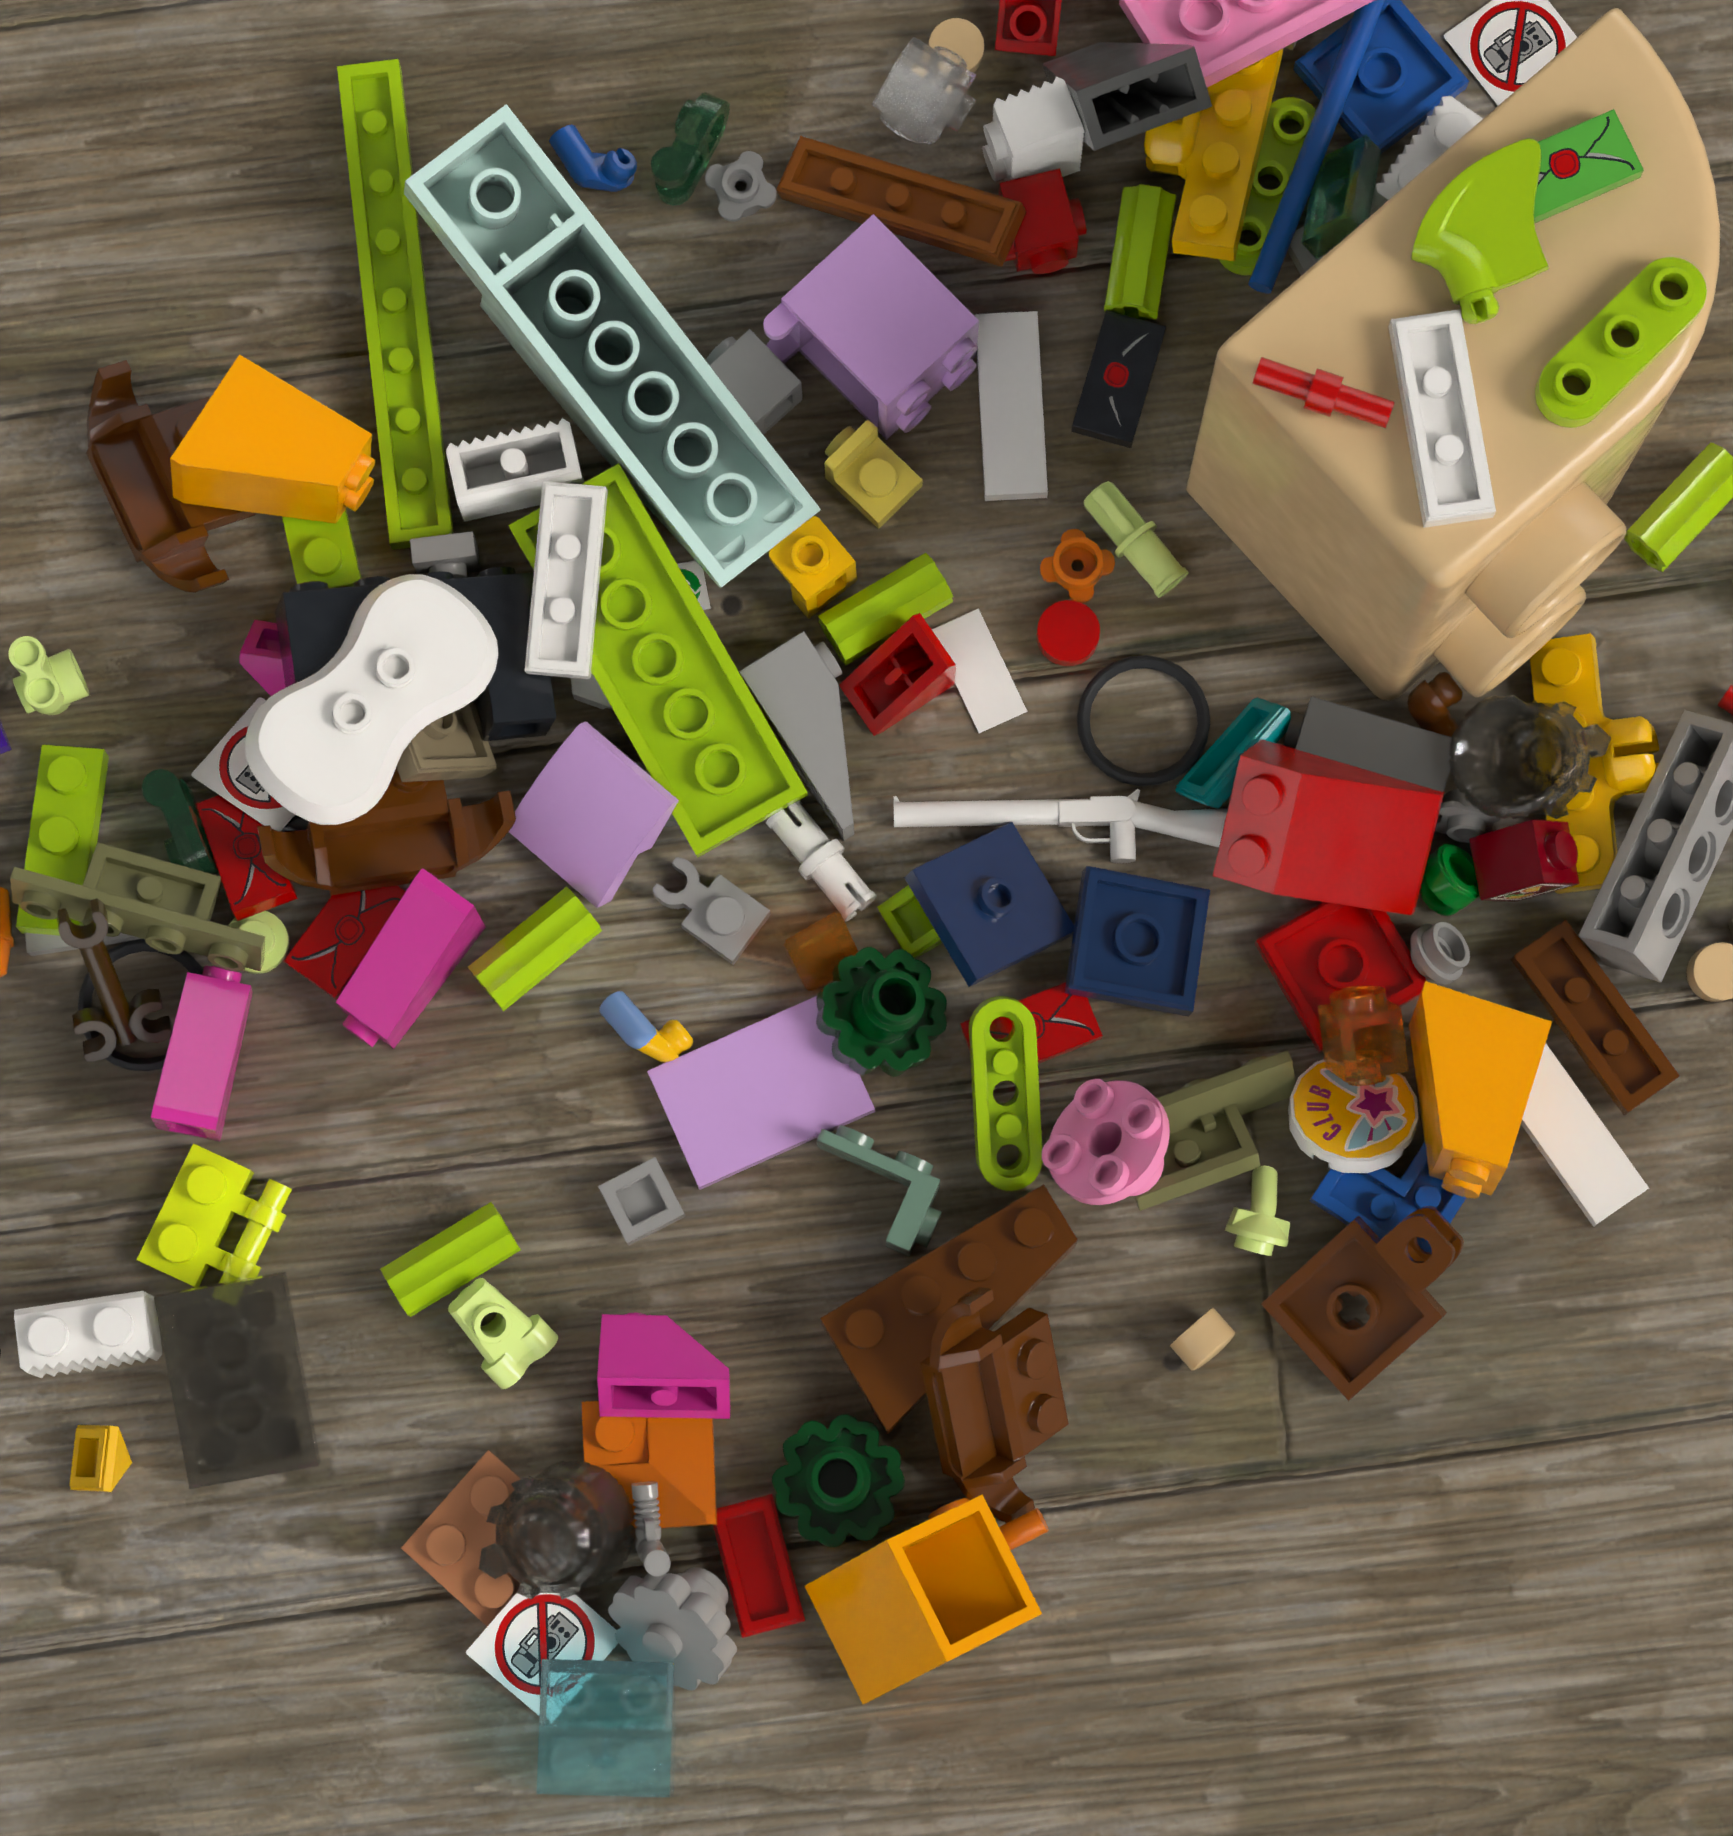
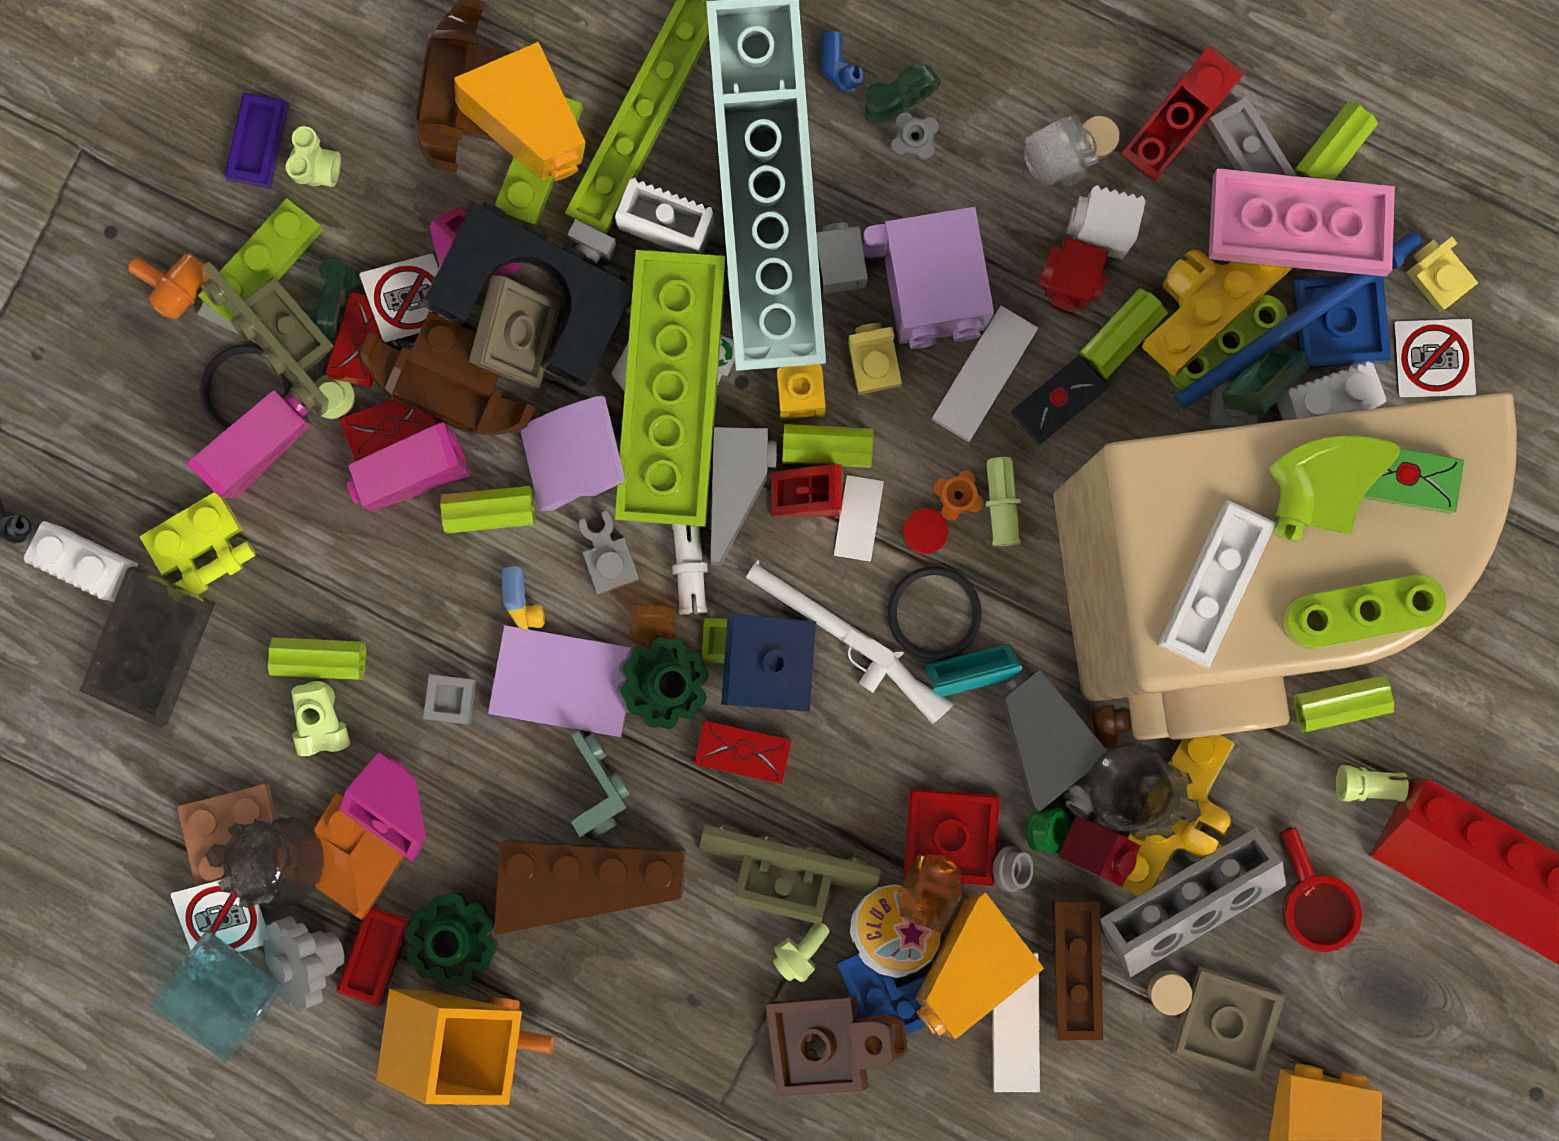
camera: 30 degrees right, 5 degrees up
dark brown bar [57,898,172,1062] -> none
yellow slope [69,1425,132,1492] -> none
white plate [244,574,498,825] -> none
white tile [525,481,608,679] -> none
light grey hose [632,1481,671,1577] -> none
dark orange tile [776,136,1027,267] -> none
reddish brown plate [920,1287,1069,1523] -> none
lime plate [969,996,1043,1191] -> none
dark grey slope [1042,42,1212,151] -> none
bright pink plate [1042,1078,1170,1205] -> none
dark blue plate [1064,866,1210,1017] -> none
tan piece [1170,1307,1235,1371] -> none
red slope [1213,739,1444,915] -> none
red bar [1252,357,1395,429] -> none

